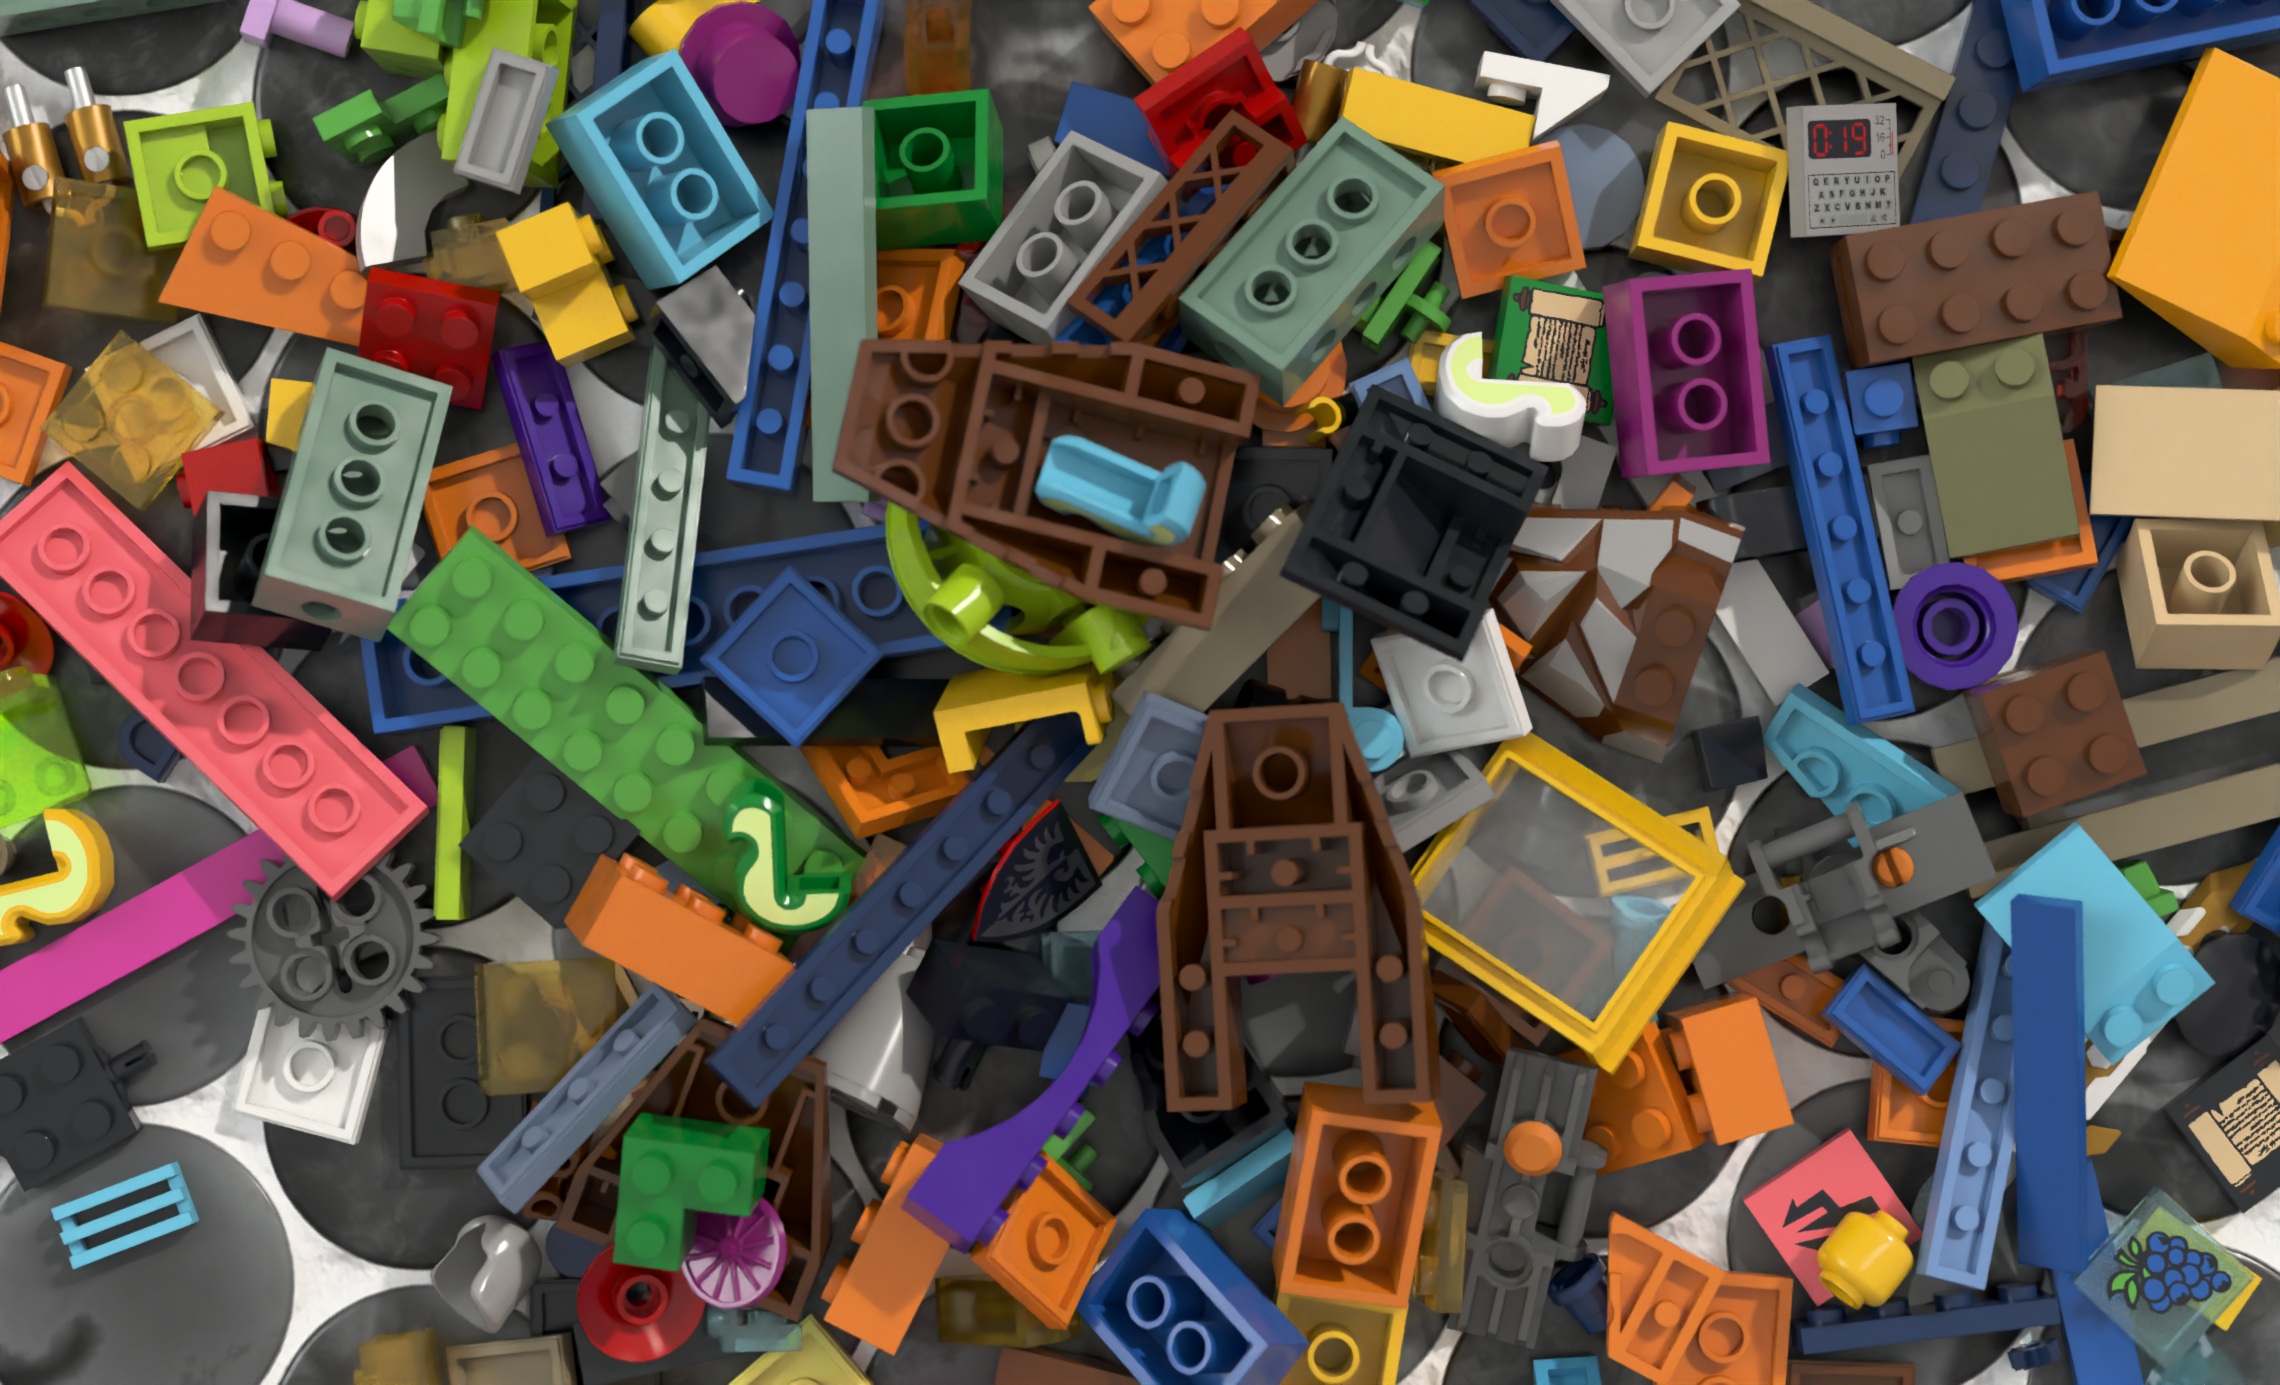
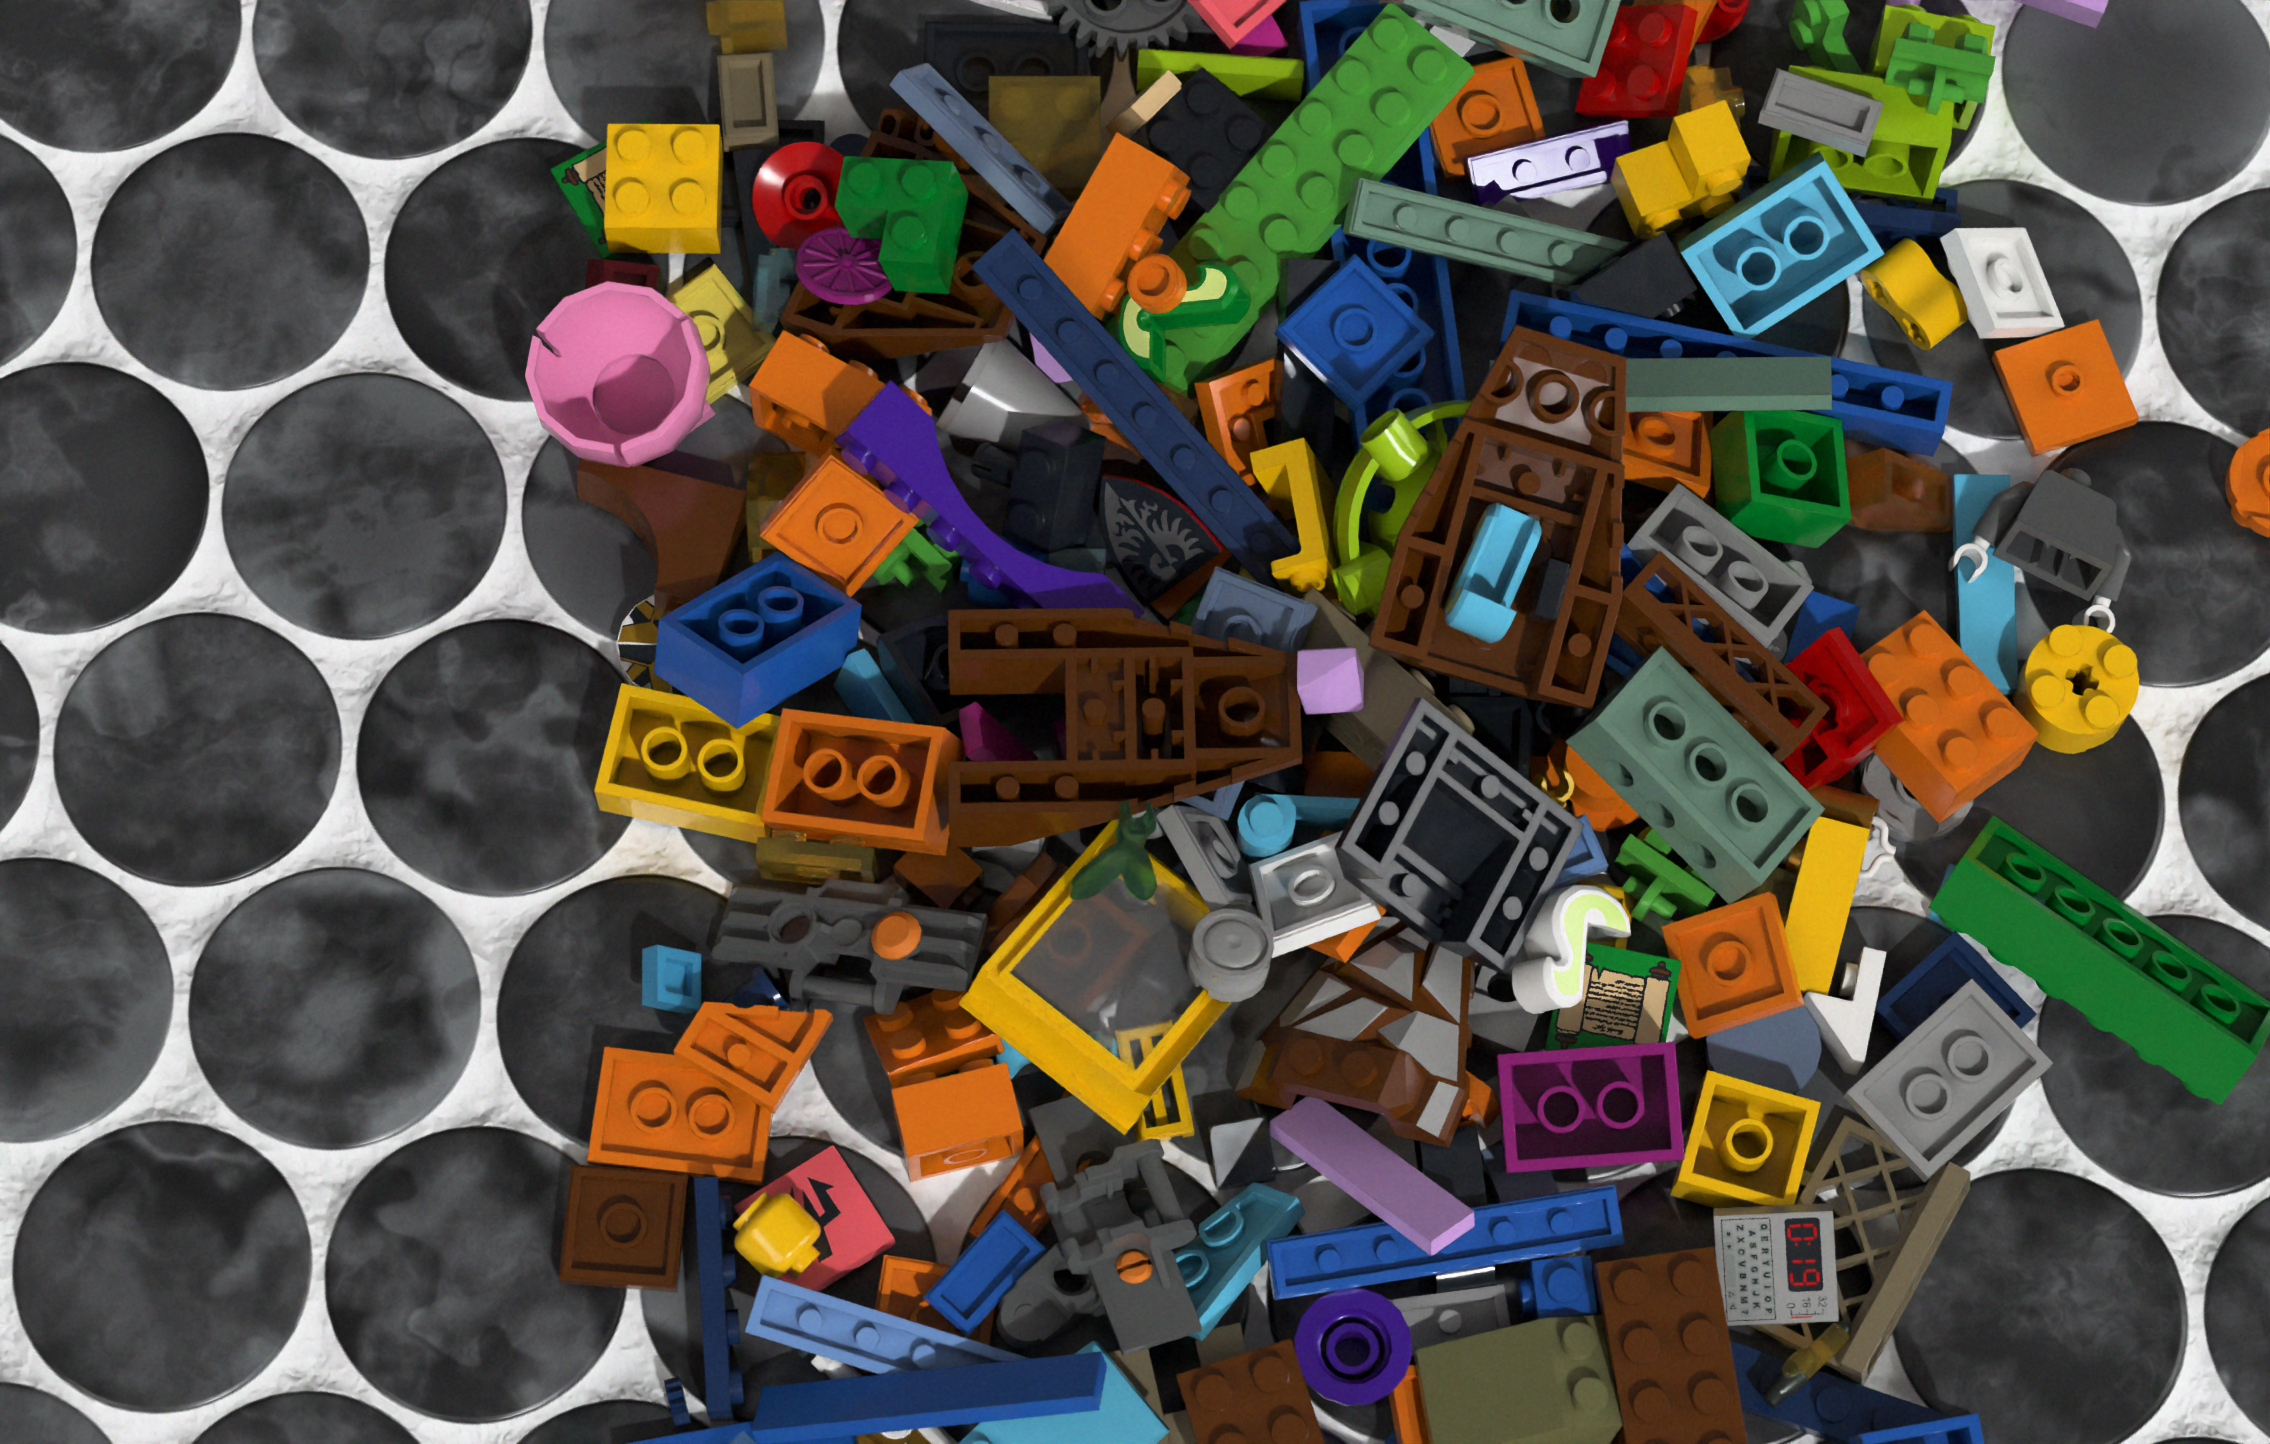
camera: 90 degrees right, 15 degrees down
light grey tile [355,129,469,274] -> none
light grey hair [430,1215,543,1334] -> none
magenta piece [678,0,801,128] -> none
none -> dark pink tile [958,702,1039,761]
none -> clear green piece [1069,801,1157,900]
none -> tan tile [1105,70,1182,137]
none -> orange tile [1127,254,1187,314]
none -> light grey wheel [1187,909,1274,1002]
none -> lavender tile [1270,1096,1475,1256]
none -> lavender slope [1297,647,1364,715]
none -> black tile [1524,558,1571,625]
none -> clear yellow piece [1761,1321,1852,1409]

